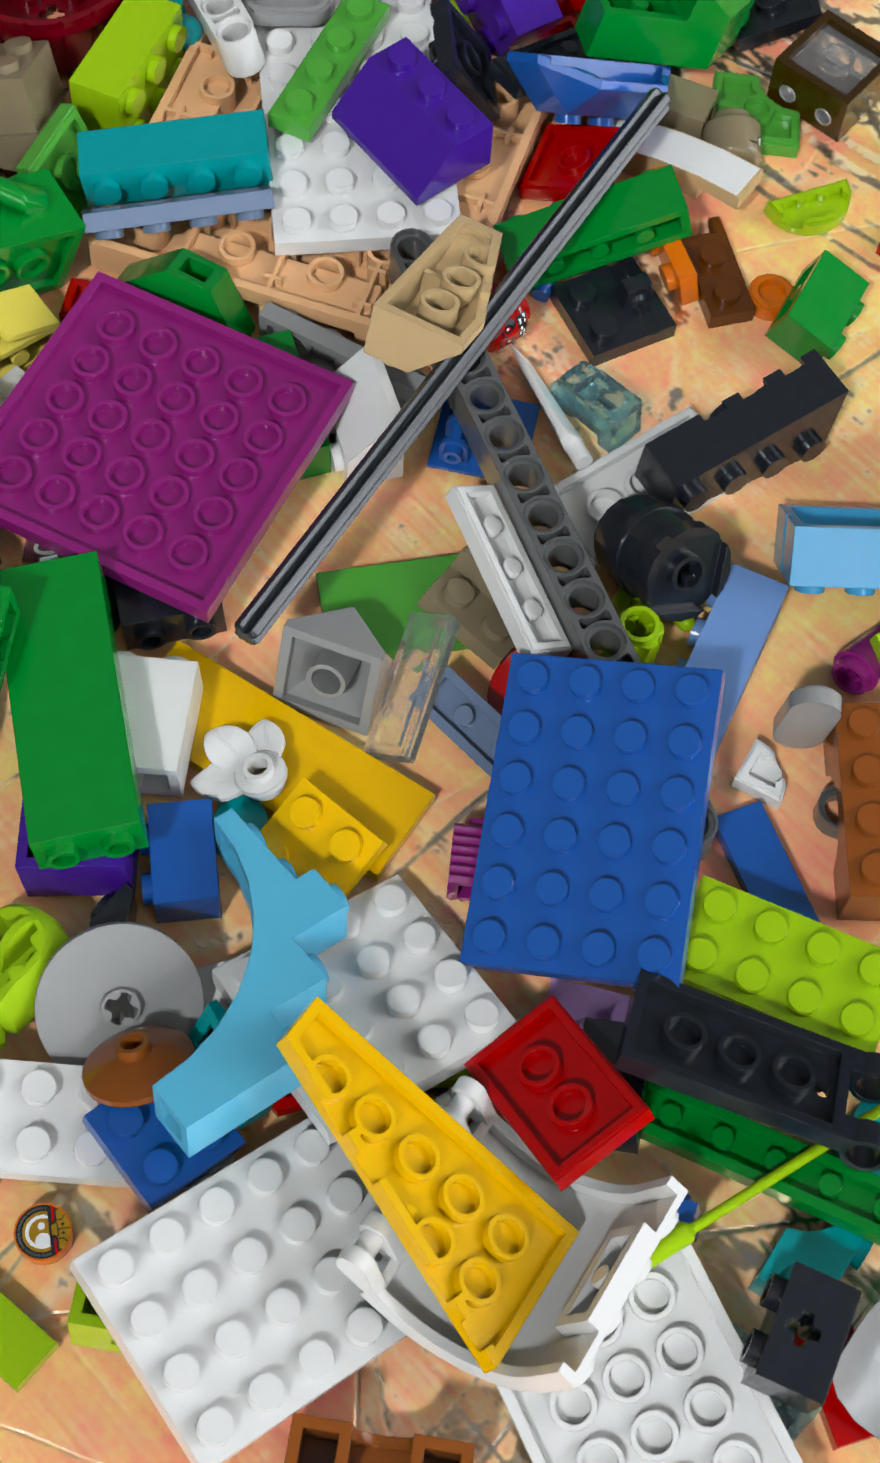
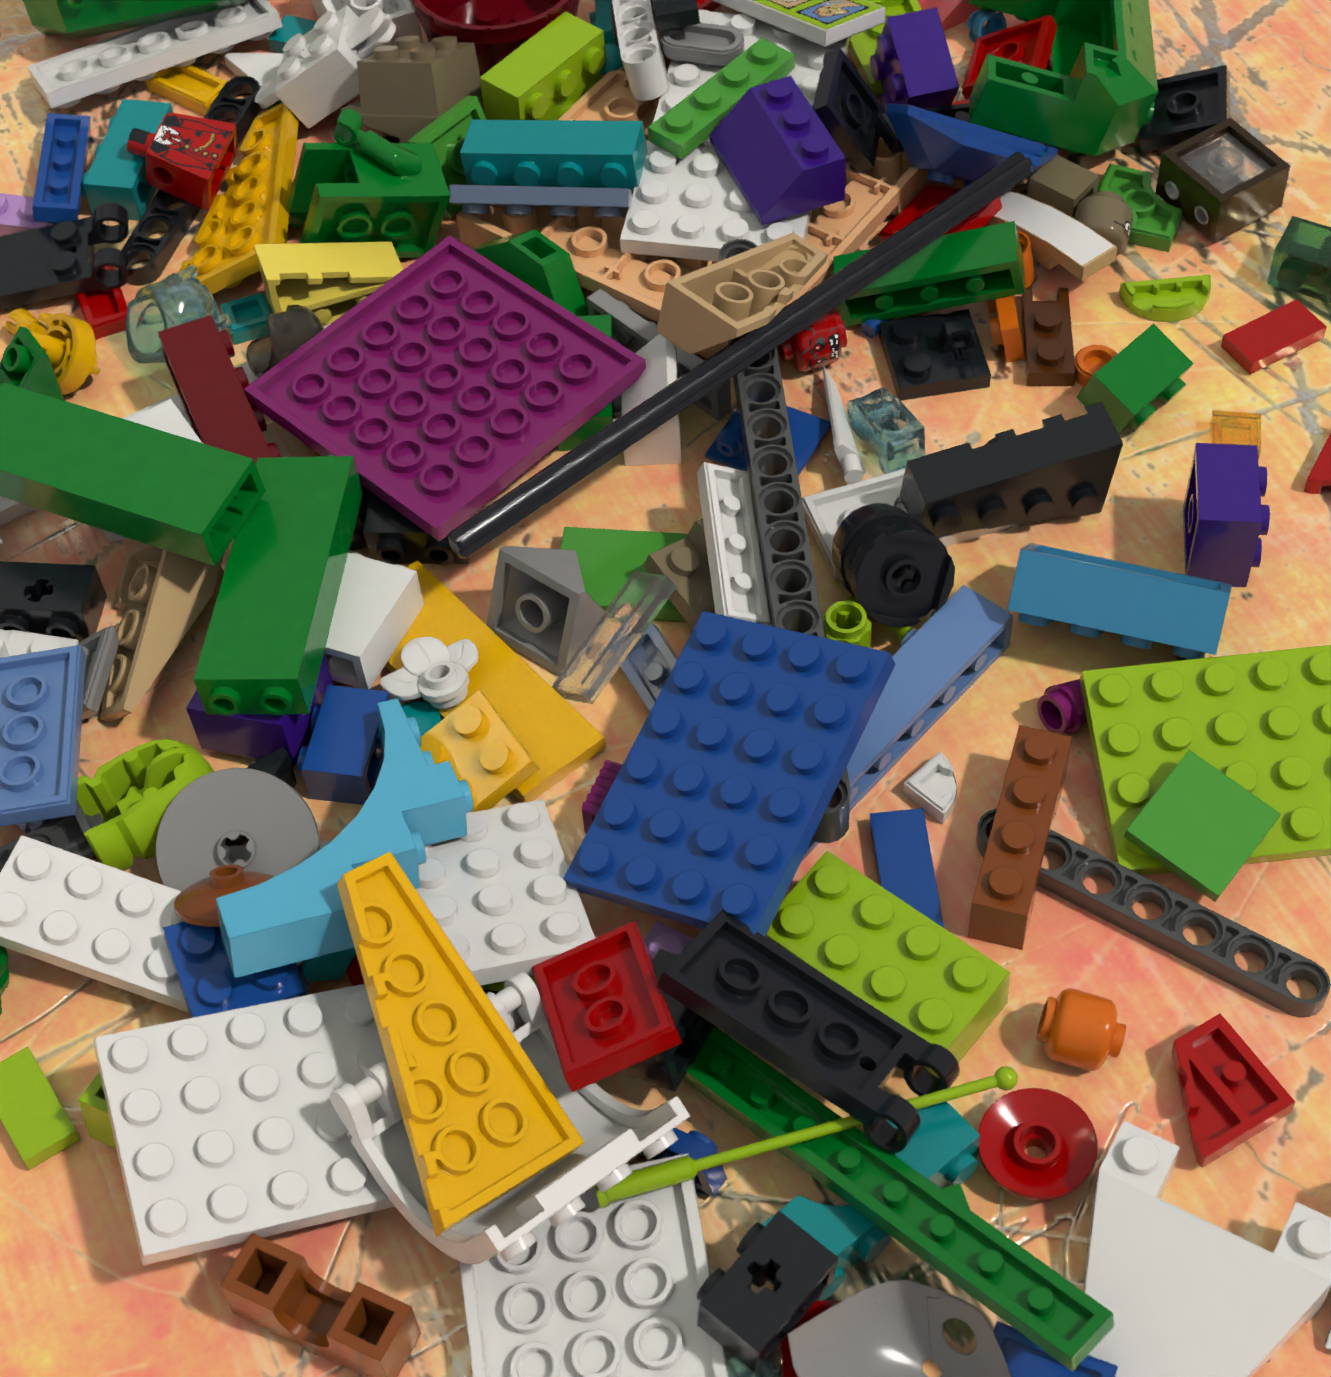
camera: 25 degrees right, 10 degrees down
tile [13,1203,74,1265] -> none
light grey tile [773,685,842,749] -> none

